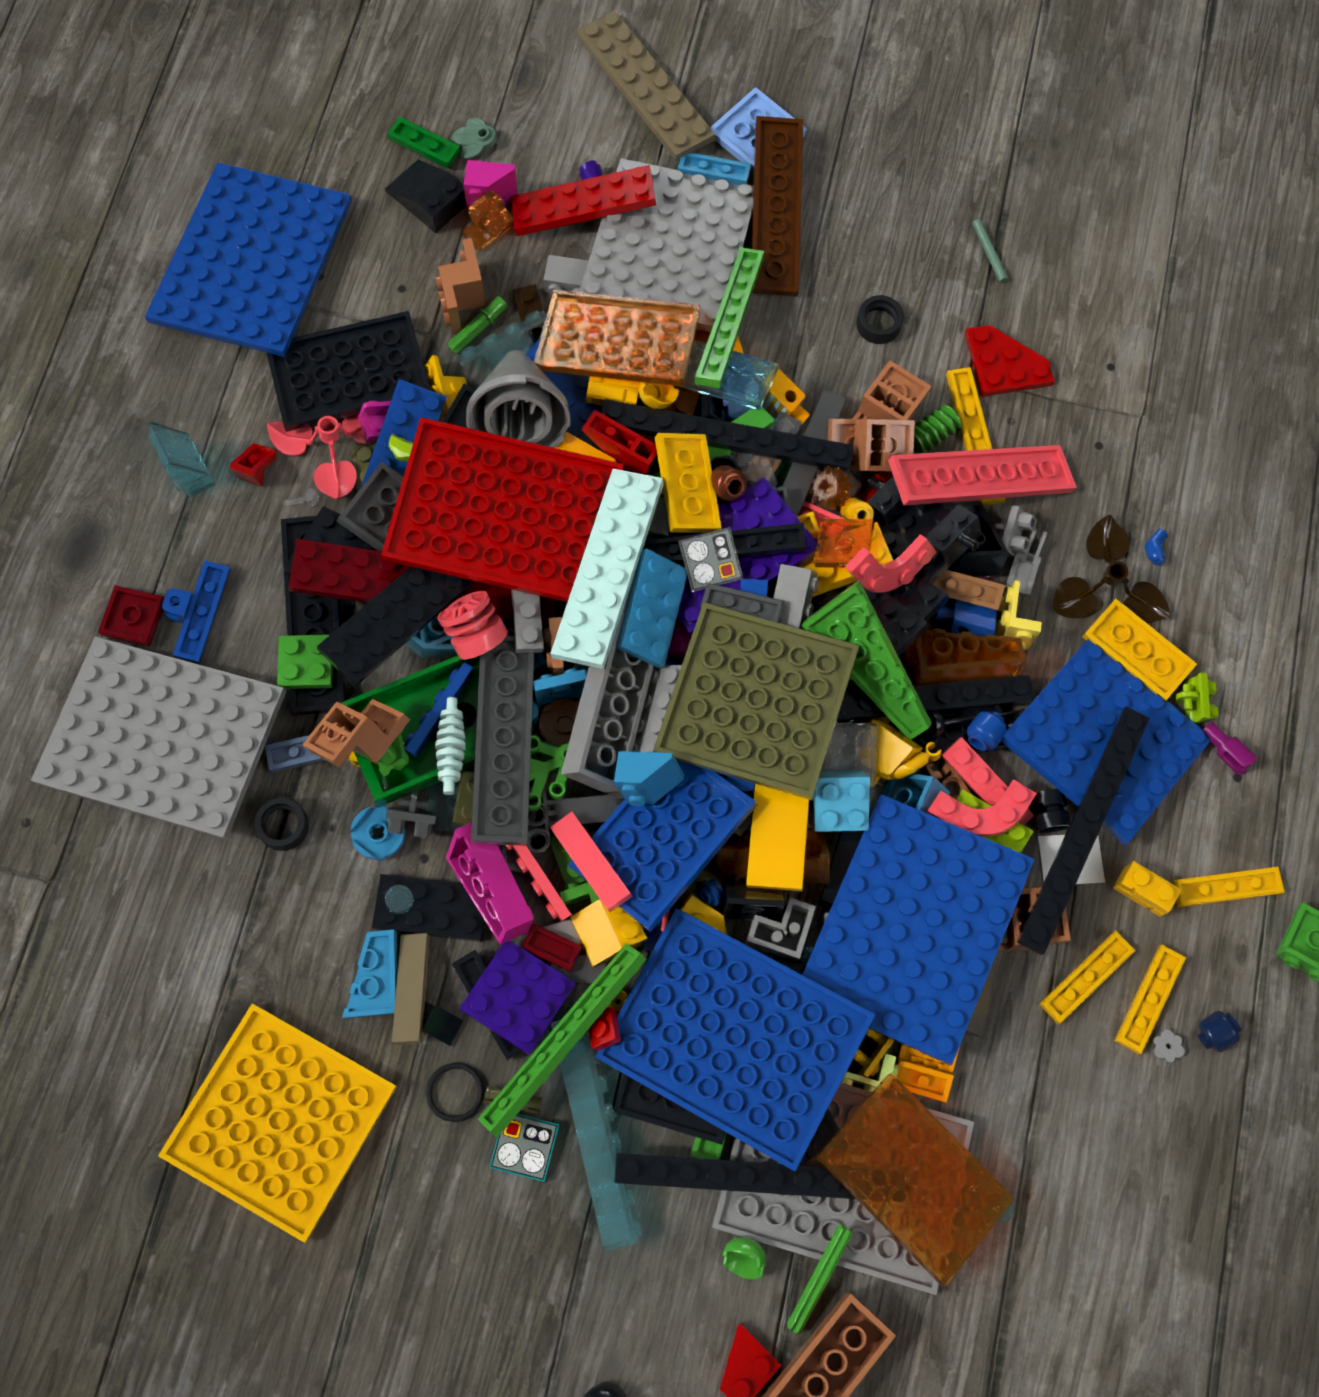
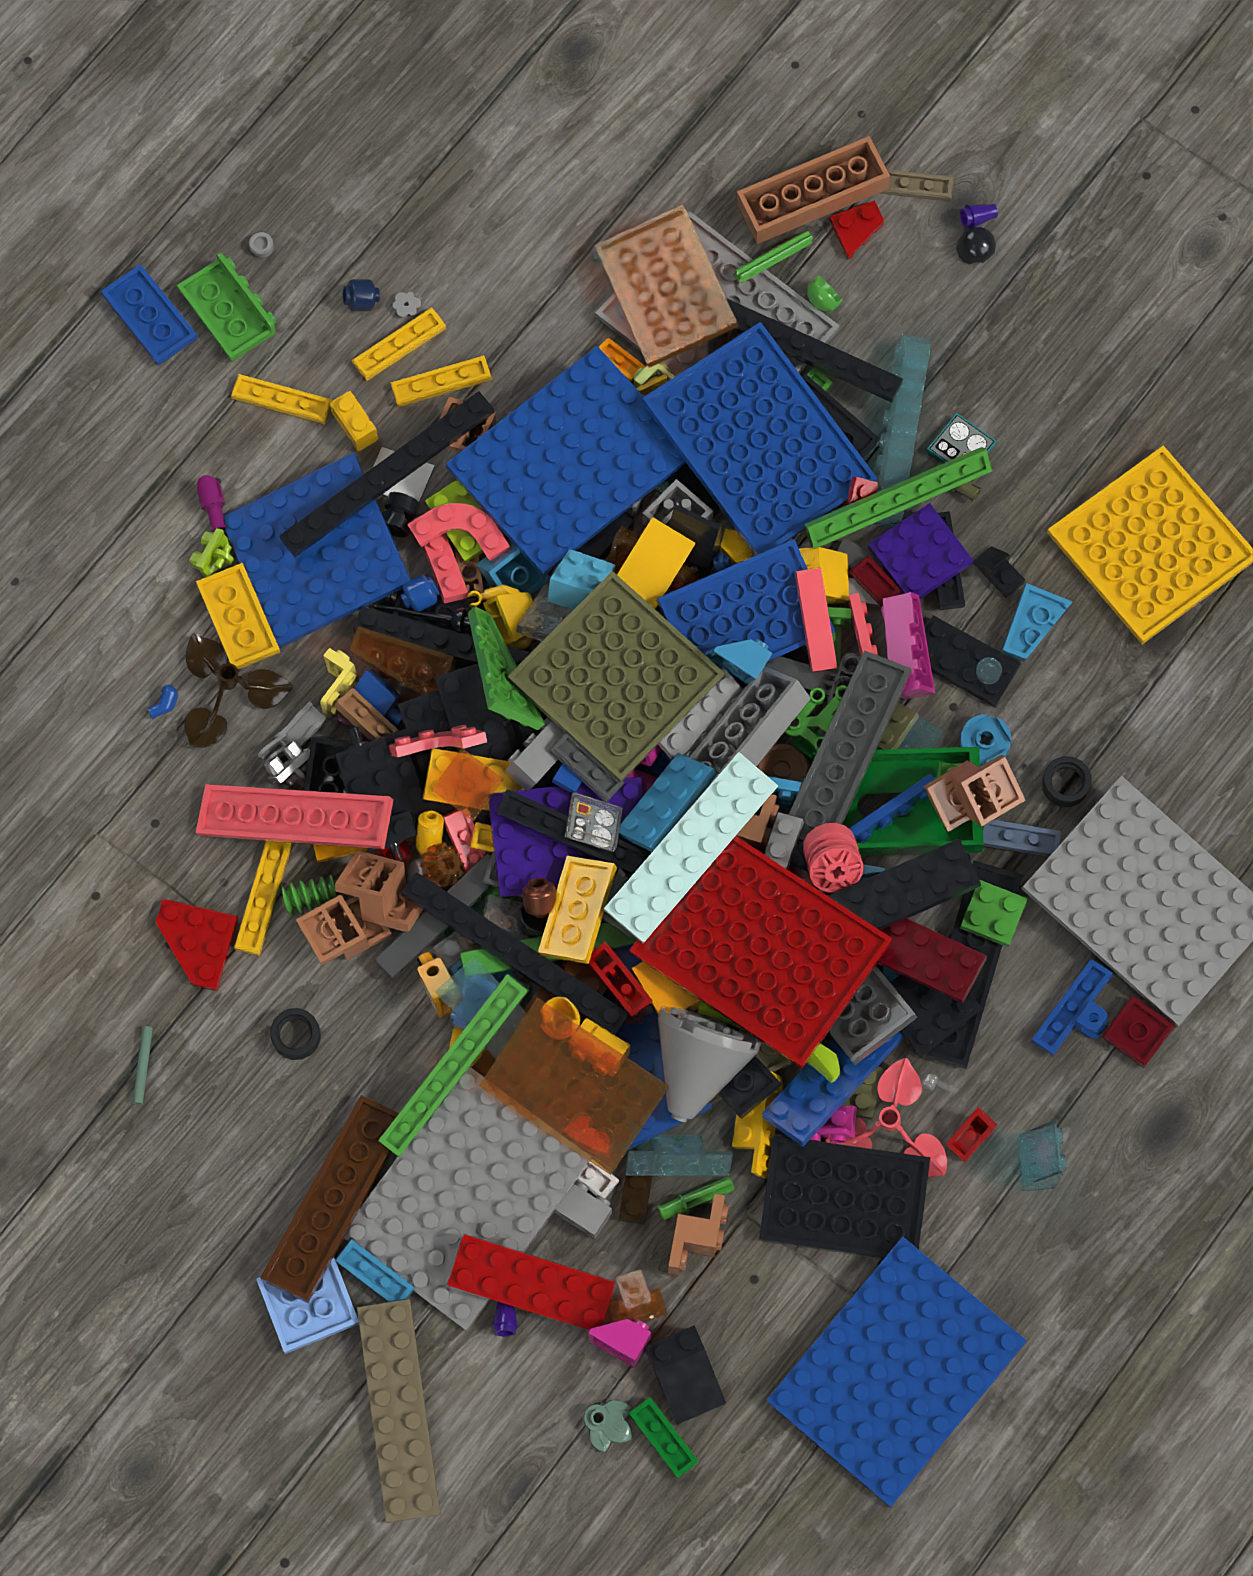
camera: 150 degrees left, 0 degrees up
dark grey hips [386,792,437,838] -> none
dark tan tile [392,933,430,1045] -> none
black piece [426,1062,484,1122] -> none
light aqua piece [435,697,466,795] -> none

